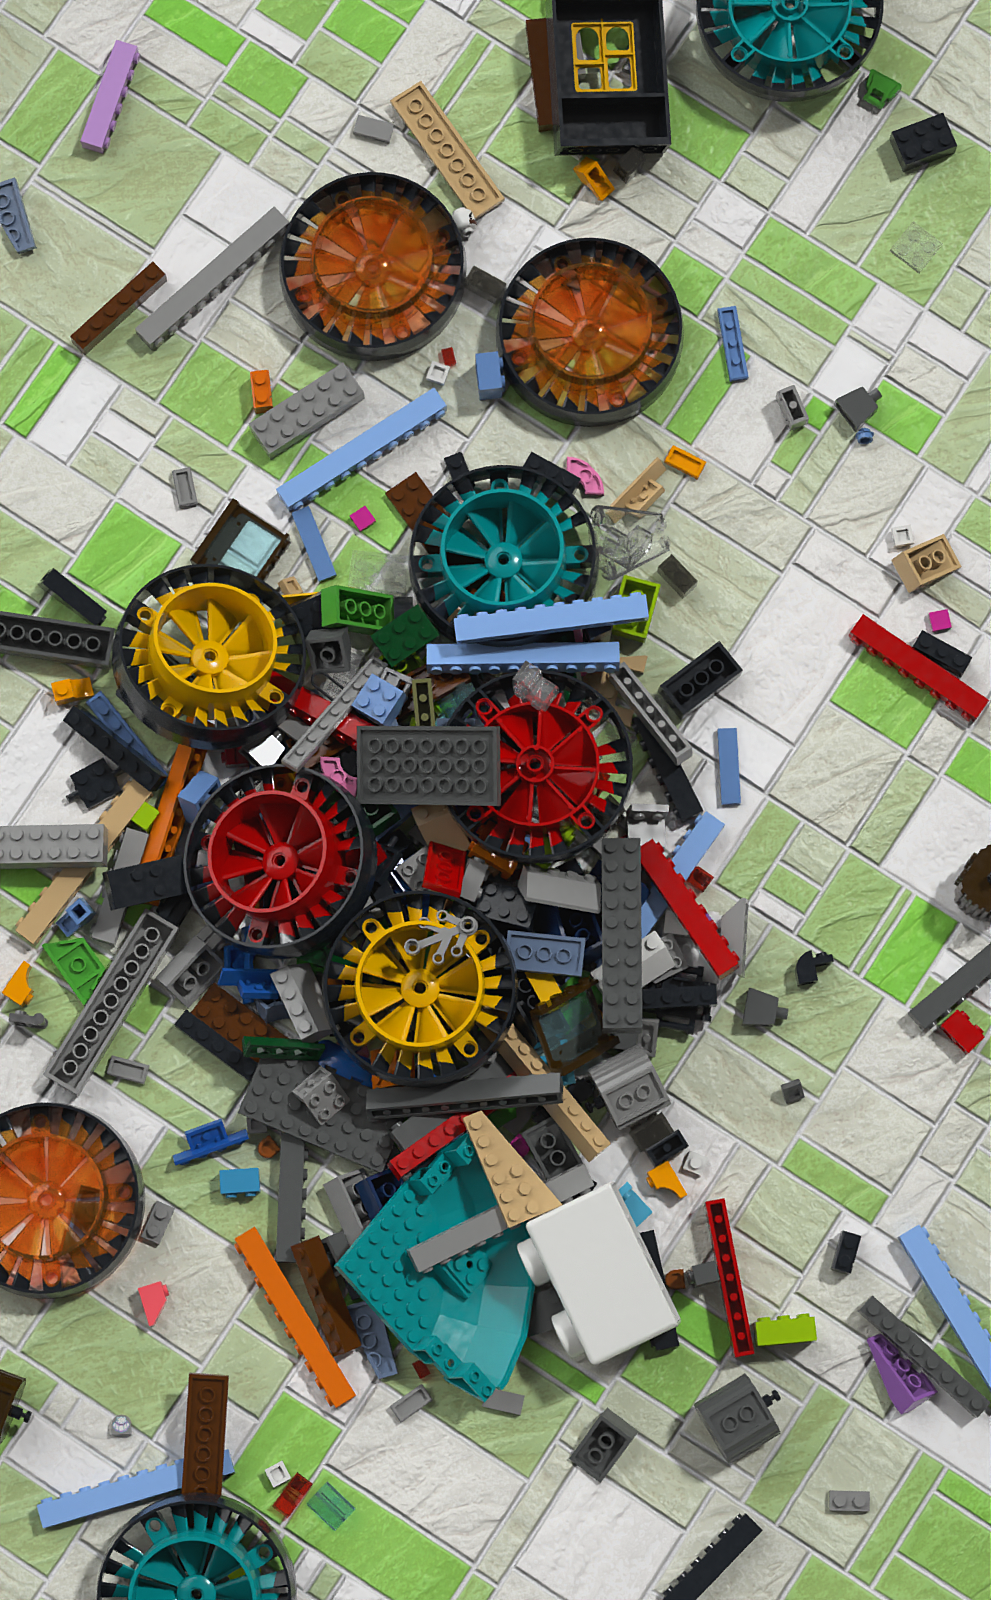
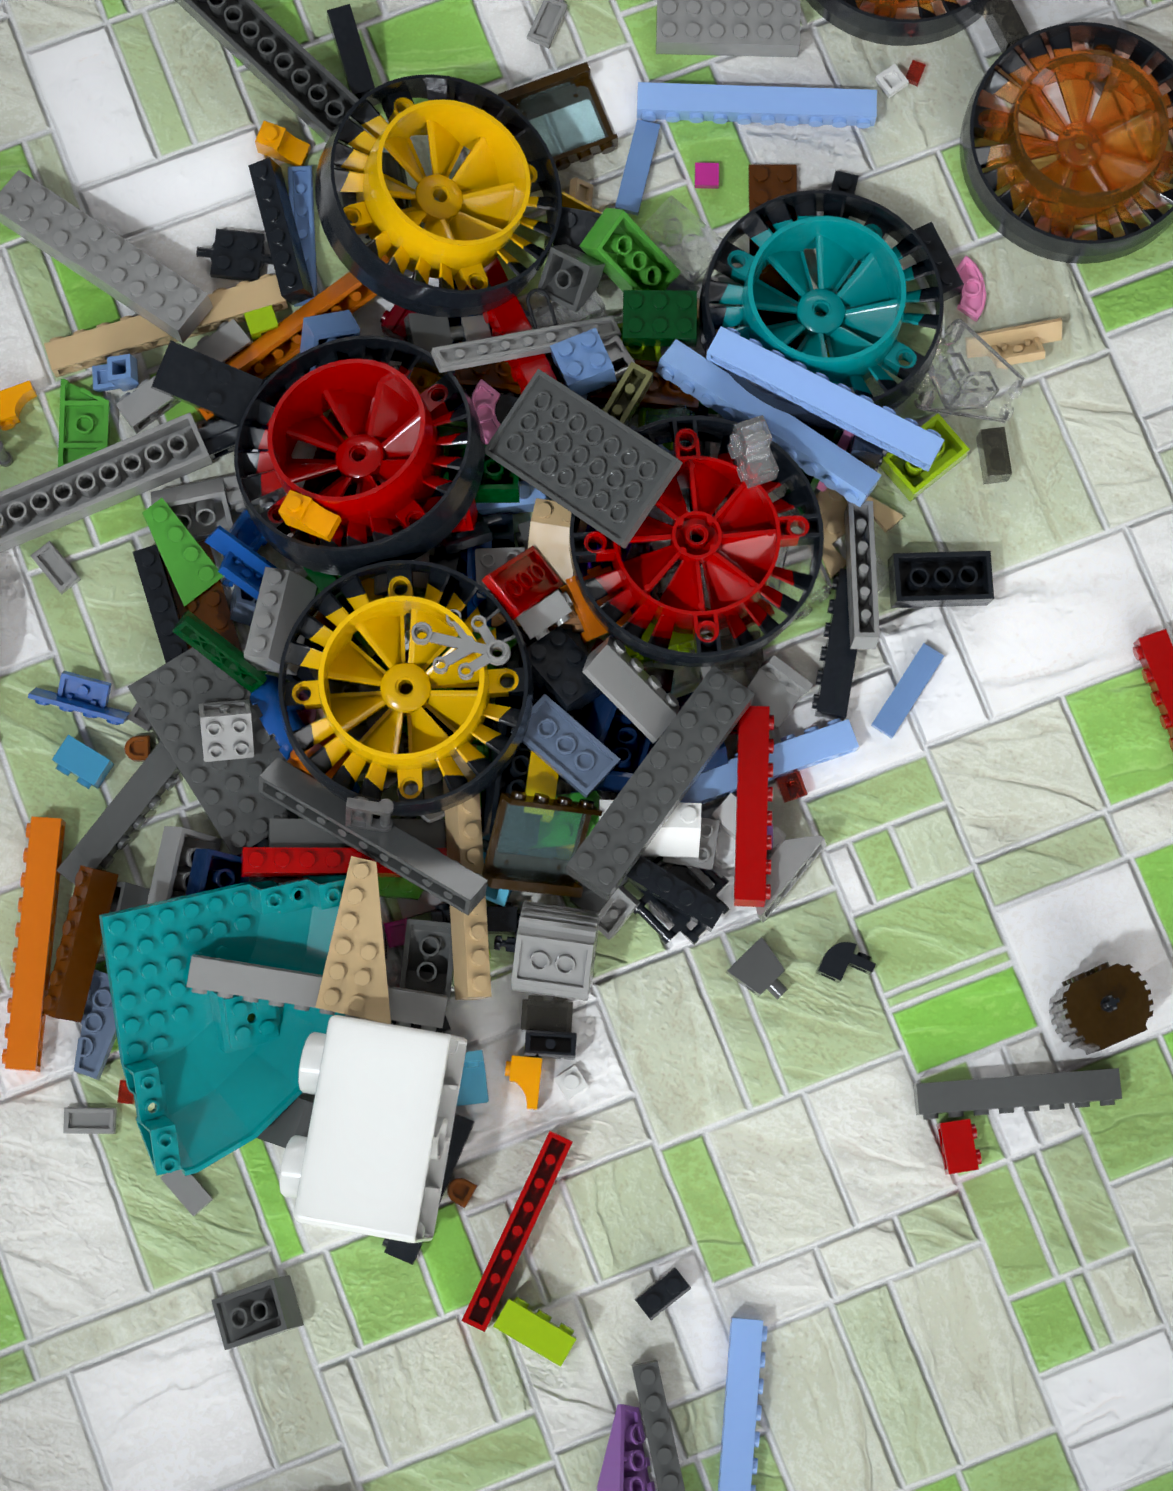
camera: 35 degrees right, 0 degrees up
medium blue brick [475,351,505,400] -> none
light orange tile [664,445,706,480] -> none
dark grey brick [686,1260,720,1288] -> none
dark grey piece [694,1373,781,1464] -> none
flat silver plate [781,1079,805,1104] -> none
none -> bright green wing [142,498,224,606]
none -> light orange arch [278,490,342,542]
none -> flat silver plate [345,796,394,832]

